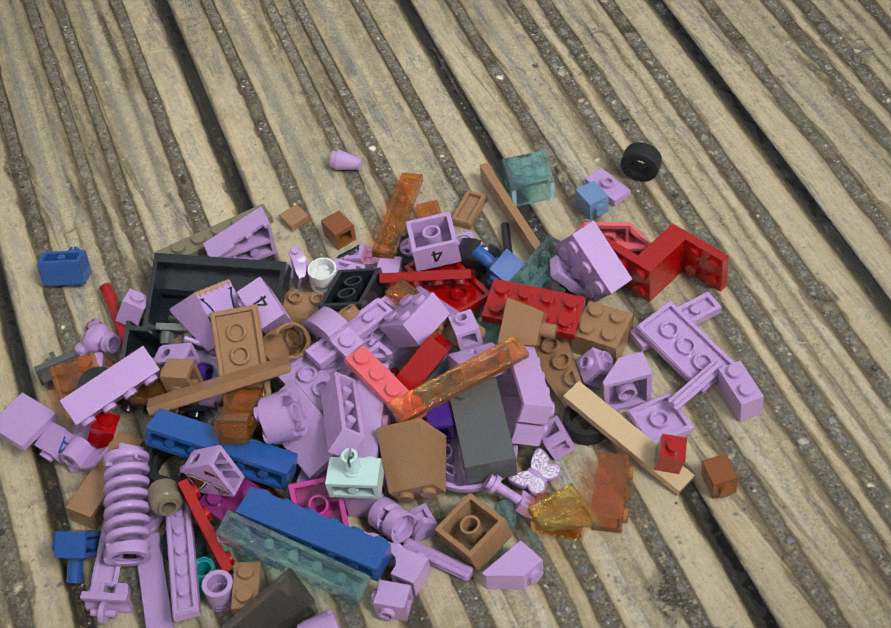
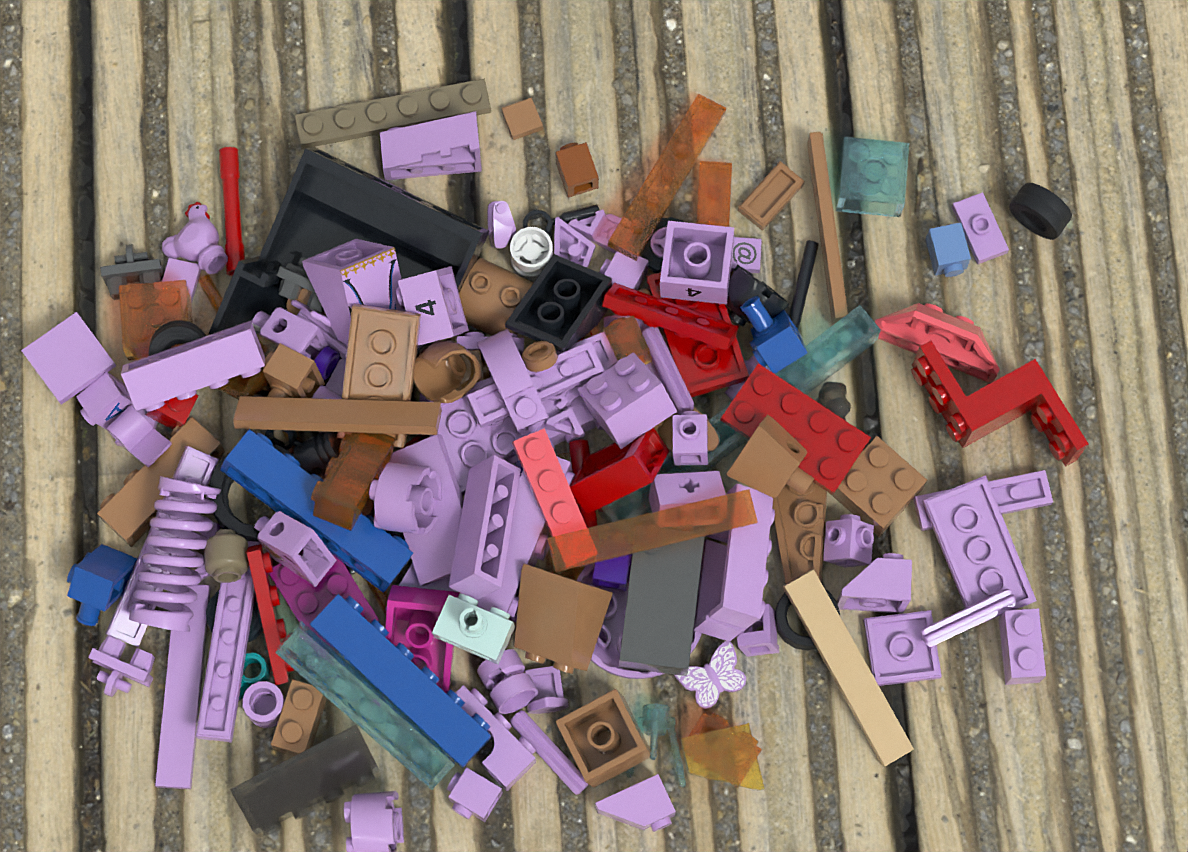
camera: 10 degrees right, 25 degrees up
blue brick [37,247,92,287] -> none
lavender brick [115,288,148,326] -> none
lavender cone [330,149,362,170] -> none
lavender hinge [483,474,535,518] -> none
lavender plate [550,255,586,297] -> none
lavender brick [556,220,632,302] -> none
clear orange brick [591,452,634,533] -> none
red brick [654,434,687,474] -> none
dark orange brick [701,454,738,499] -> none

